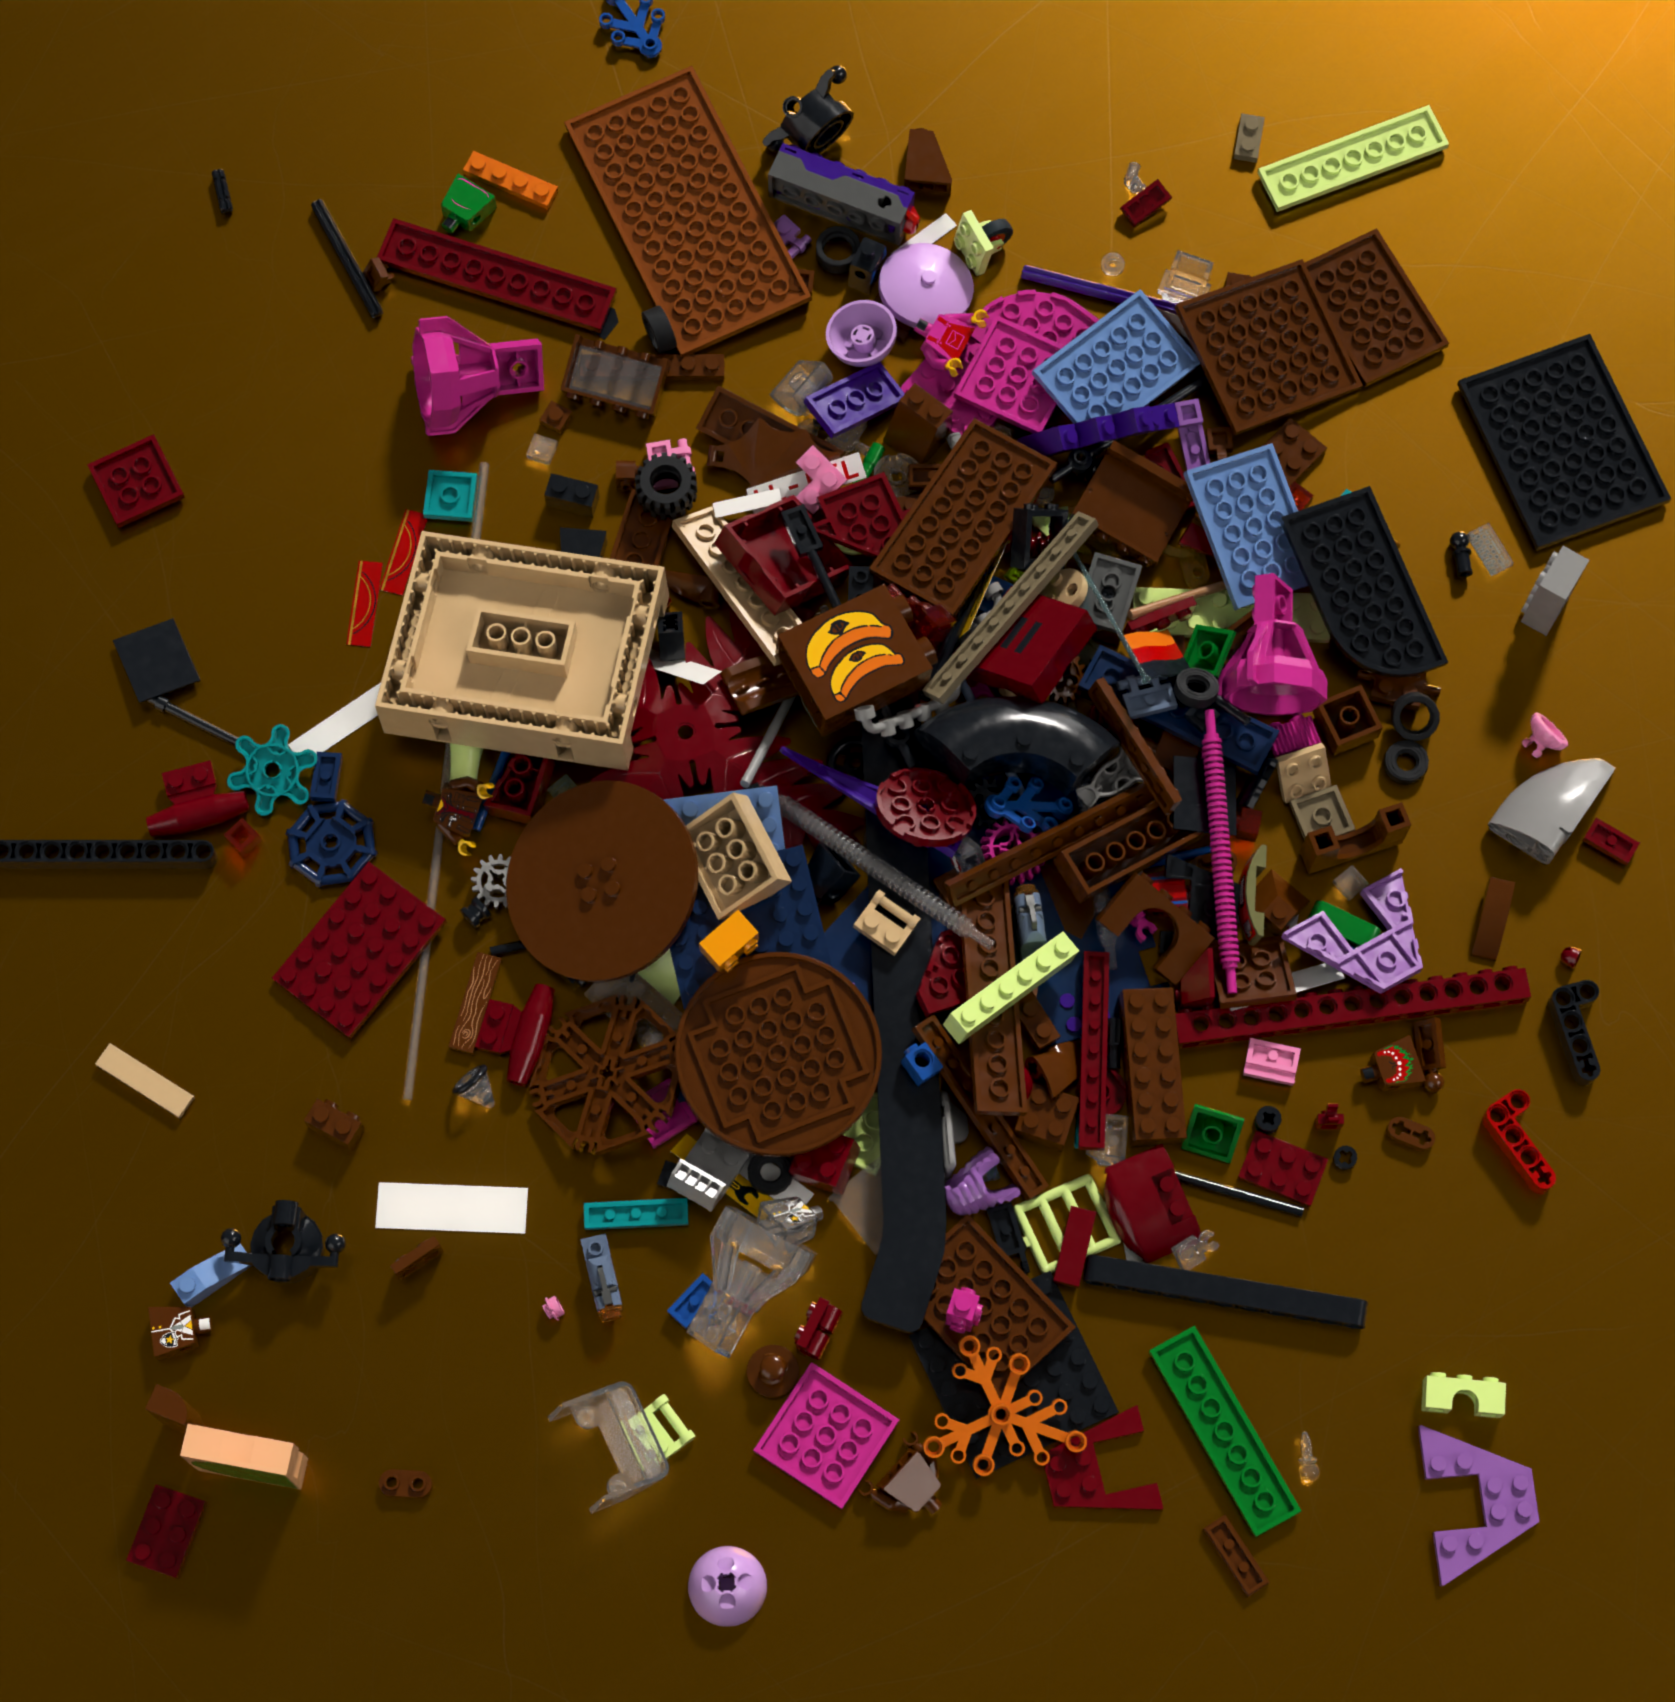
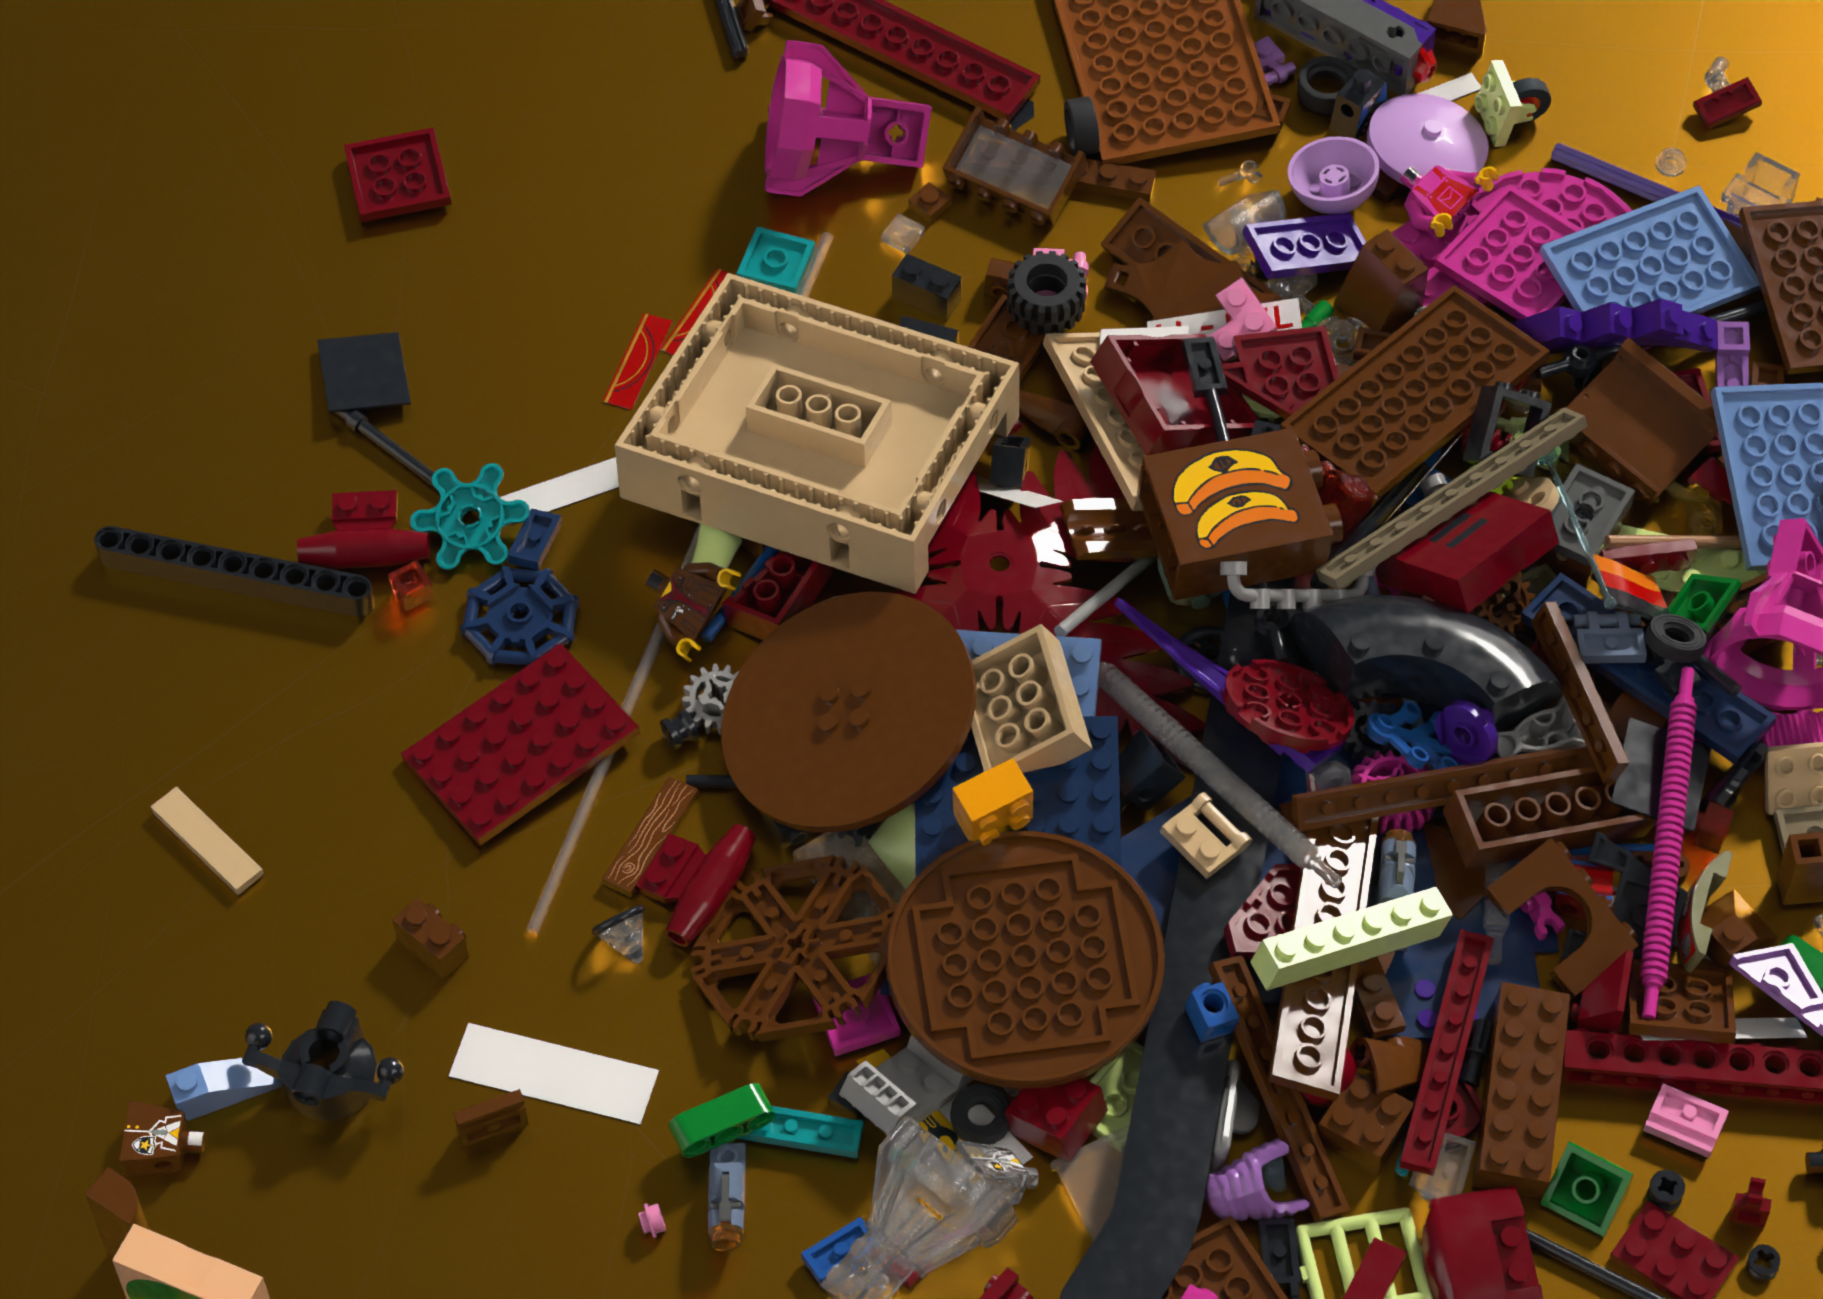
camera: 15 degrees right, 15 degrees down
none -> green beam [668,1083,776,1158]
none -> clear hand [1217,160,1262,186]
none -> dark purple plate [1435,700,1498,765]

